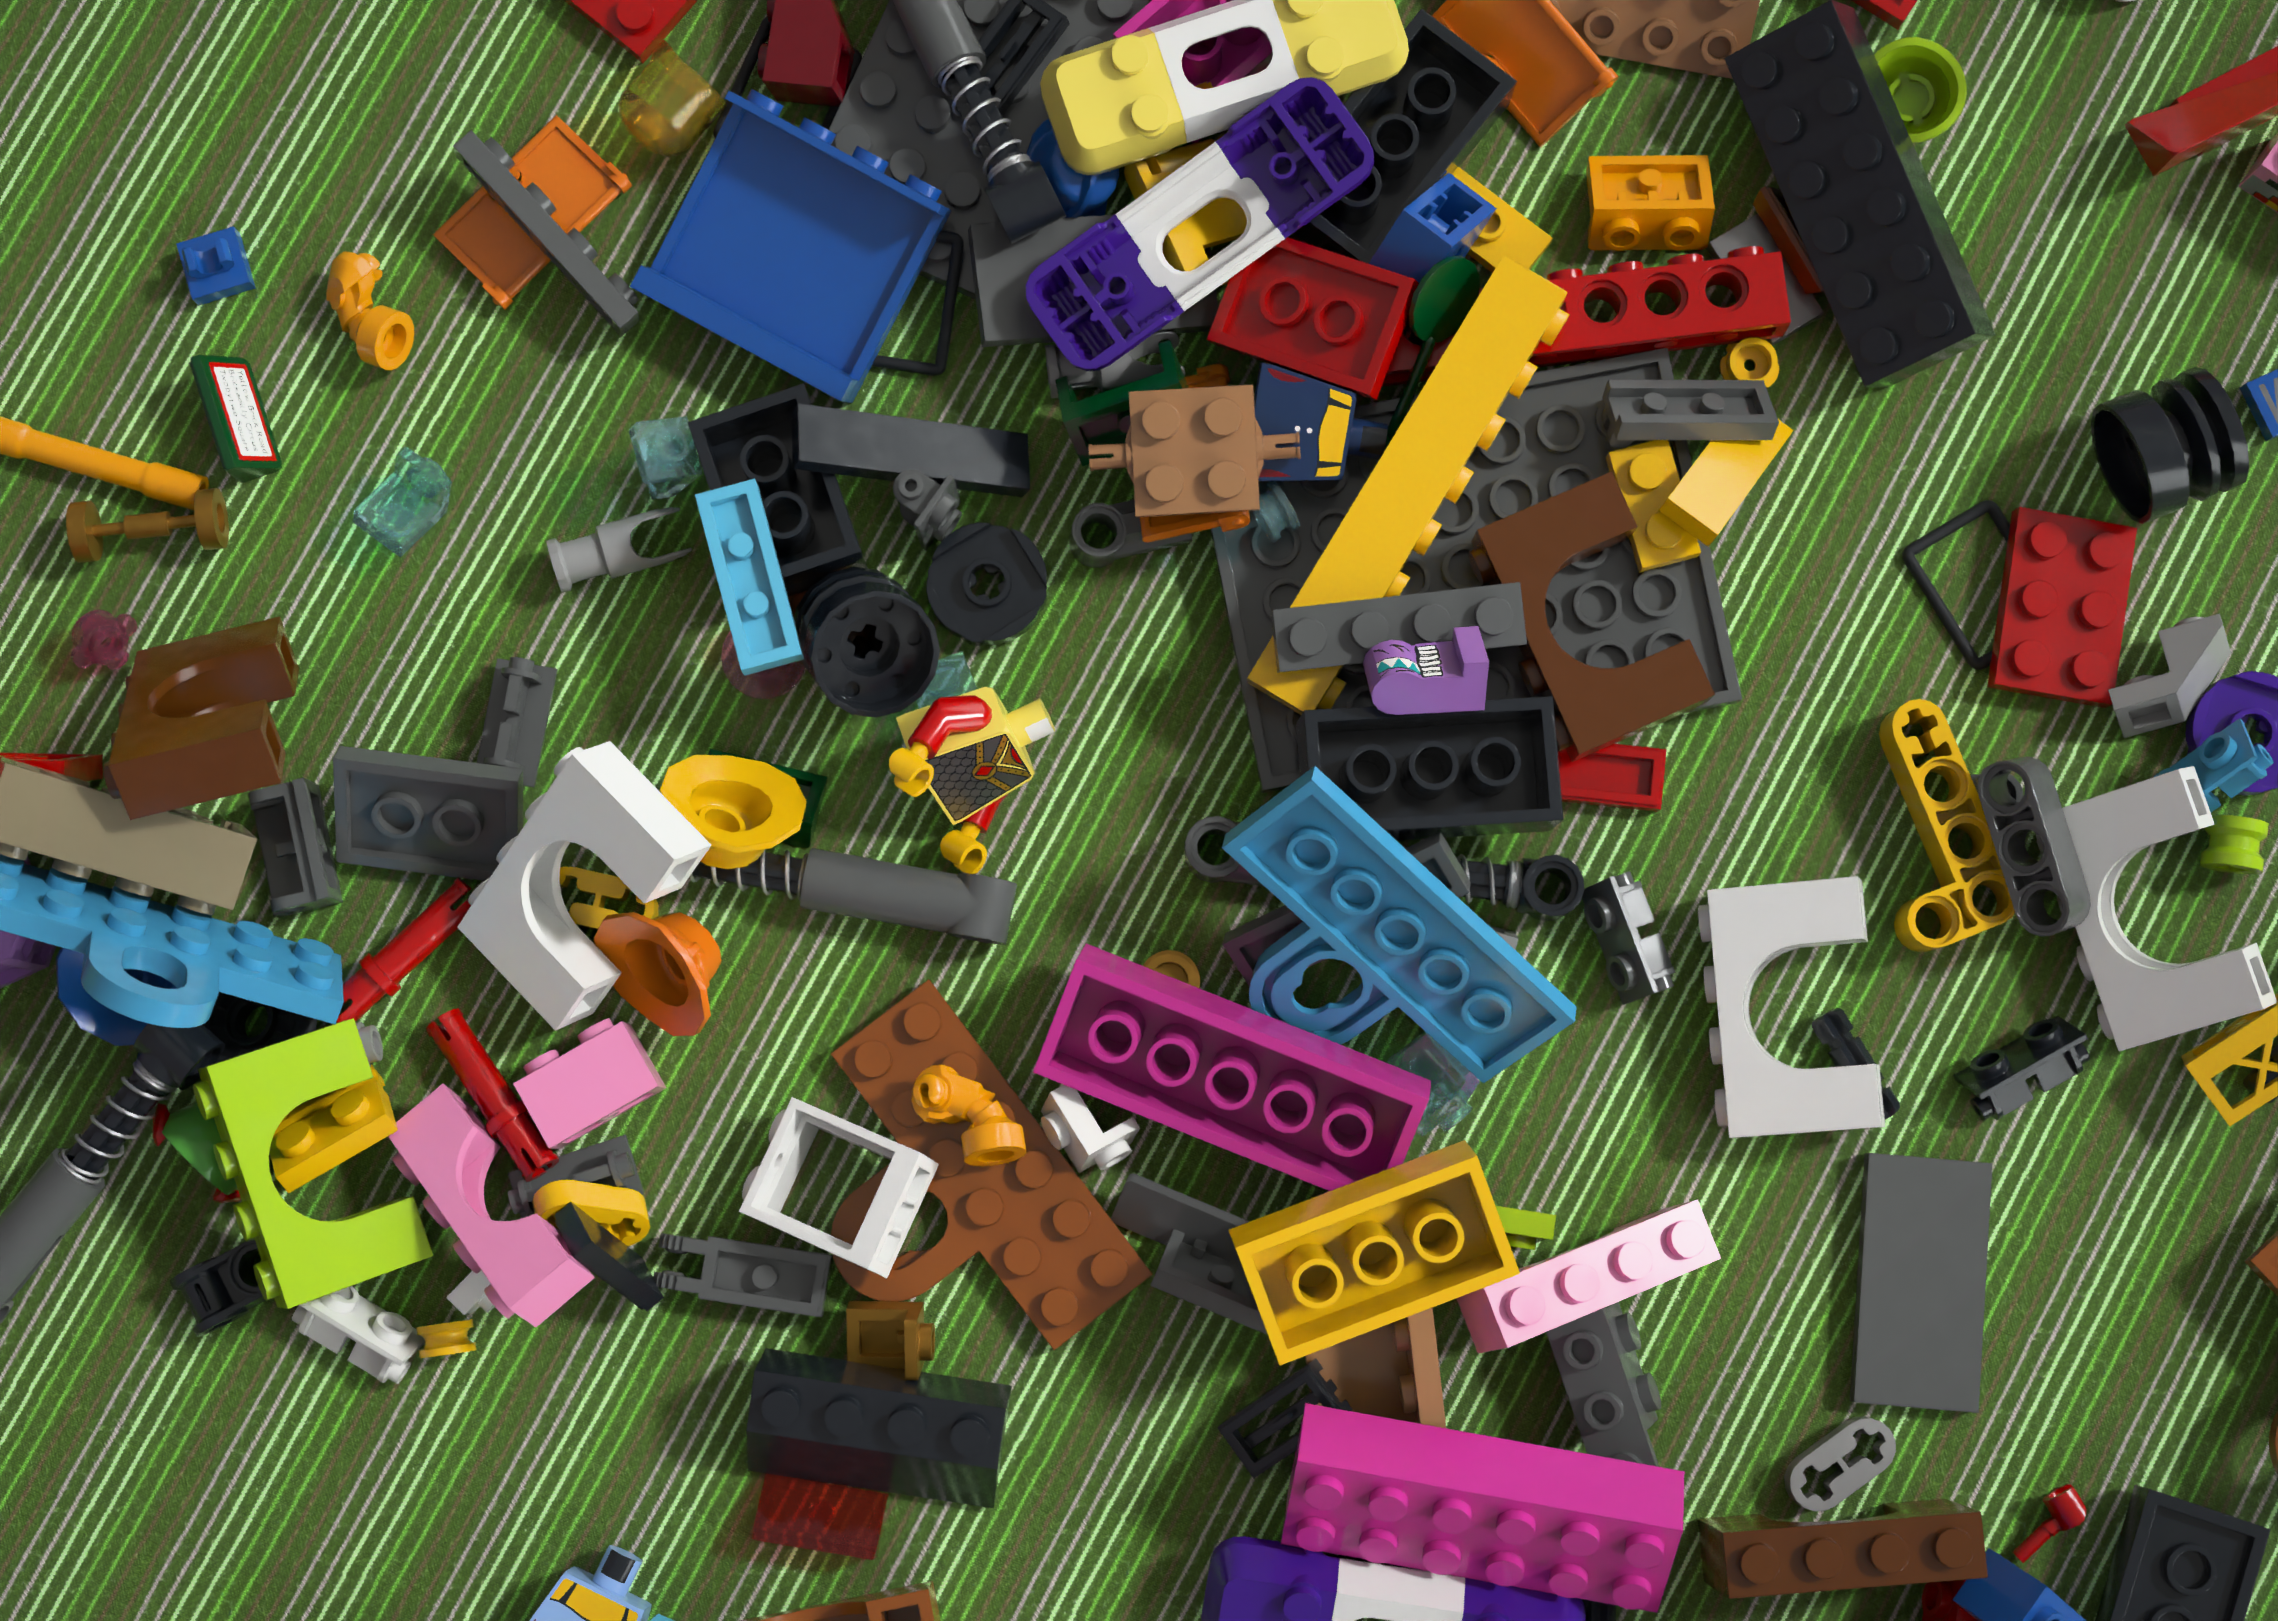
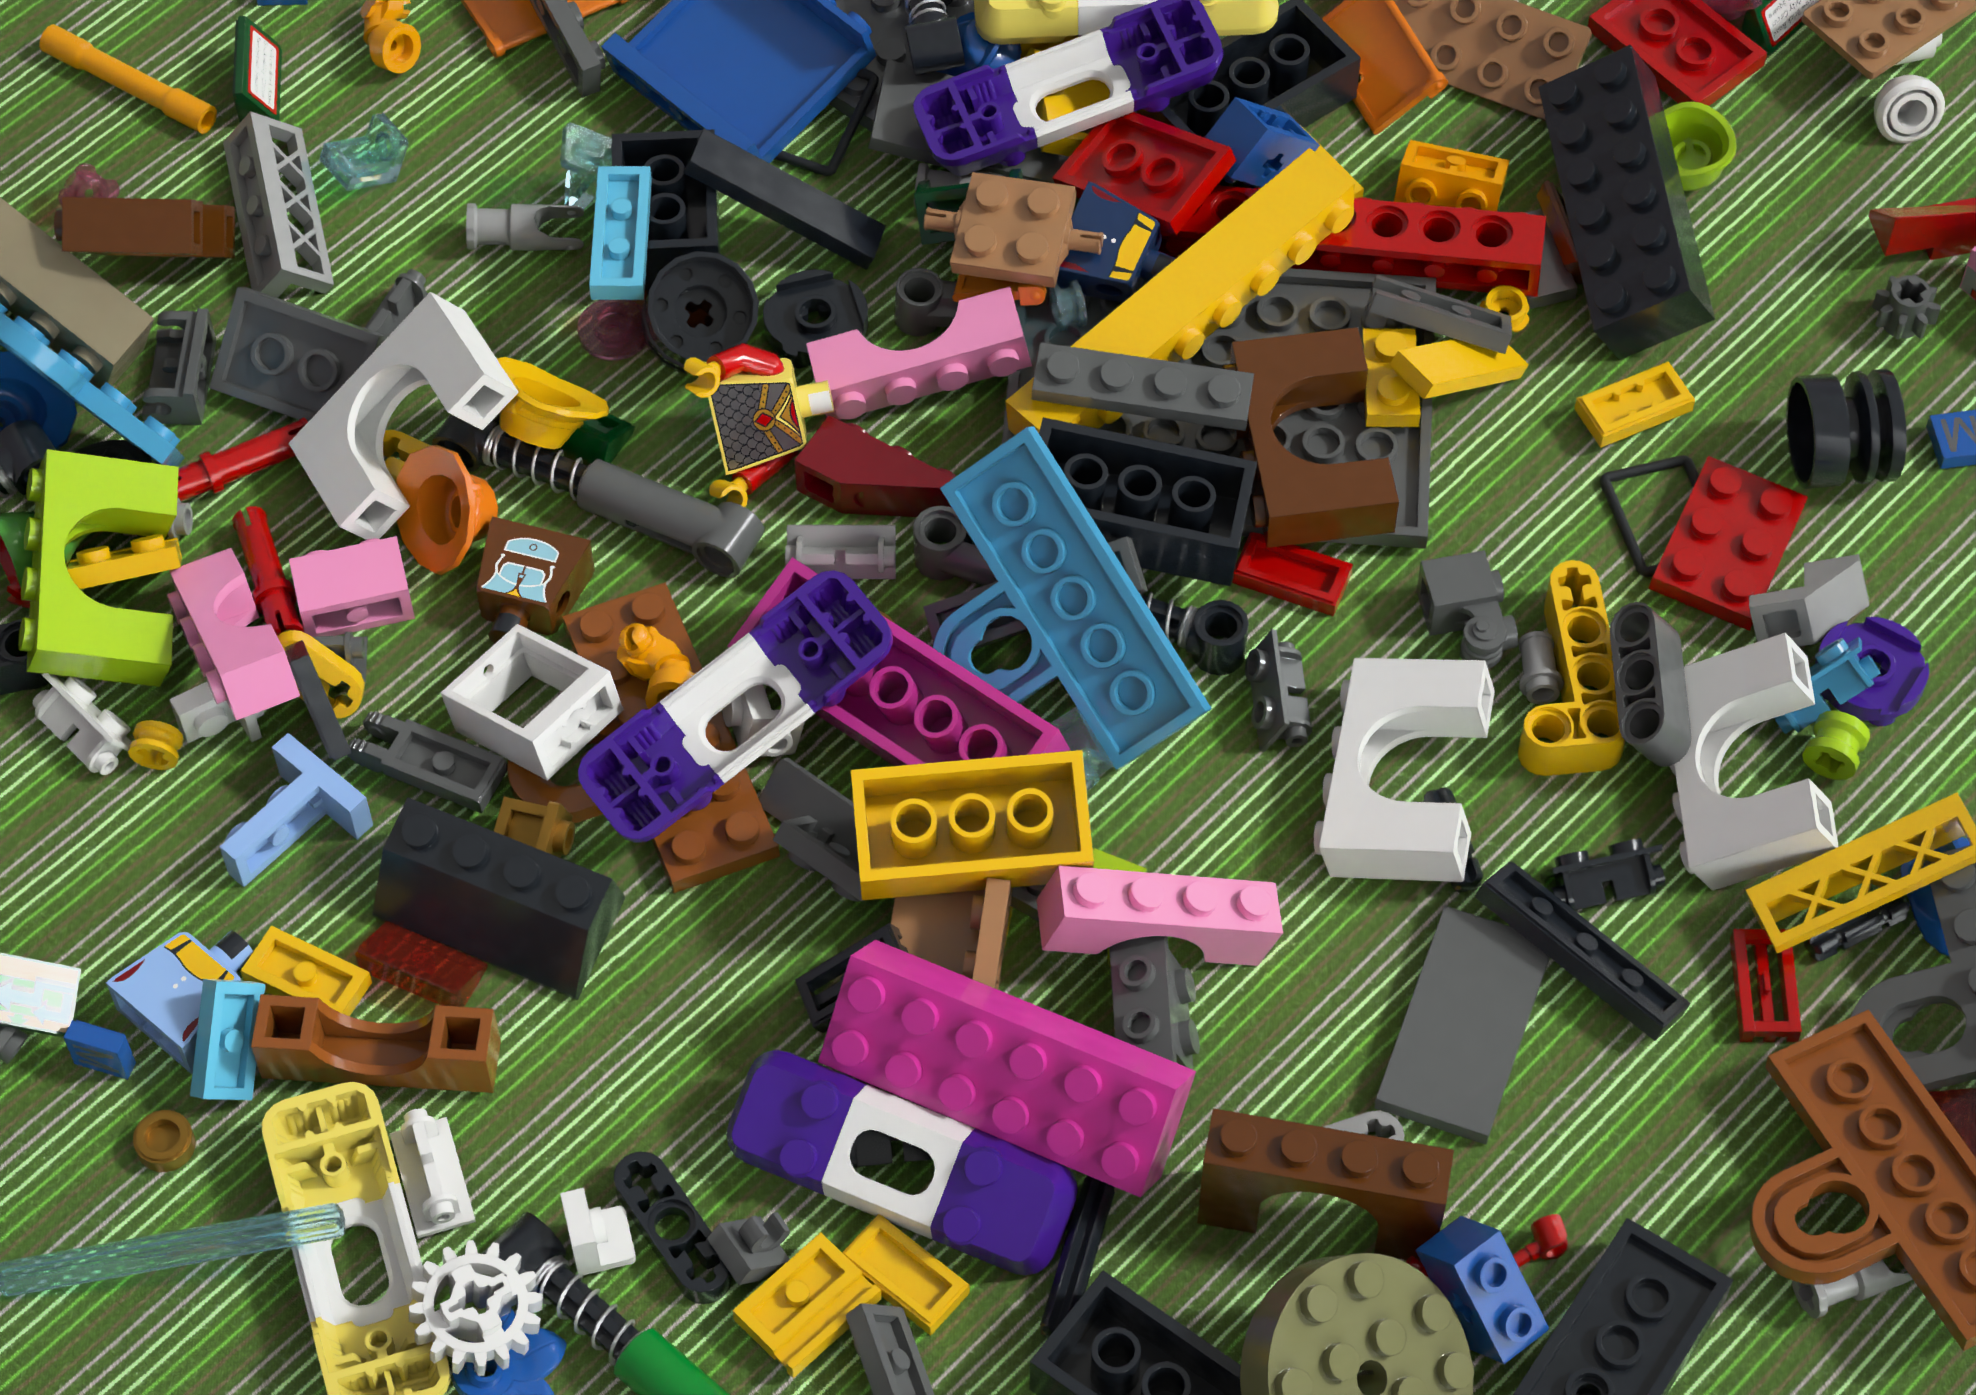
camera: 15 degrees right, 25 degrees down
pearl gold wheel [66,488,229,563] -> none
dark grey hinge [893,470,962,551] -> none
medium lavender leg [1363,626,1489,715] -> none
dark green piece [1385,256,1480,449] -> none
none -> light blue bracket [219,733,373,887]
none -> light grey fence [223,111,334,298]
none -> yellow plate [240,926,372,1016]
none -> reddish brown torso [476,516,595,644]
none -> dark purple piece [578,570,893,843]
none -> light grey hinge [785,525,896,579]
none -> dark red slope [794,415,956,517]
none -> bright pink arch [806,286,1032,420]
none -> dark grey brick [1416,550,1518,669]
none -> black tile [1475,861,1691,1041]
none -> light grey pin [1518,631,1564,704]
none -> yellow plate [1574,361,1695,448]
none -> red tile [1730,929,1802,1042]
none -> dark grey gear [1872,275,1941,340]

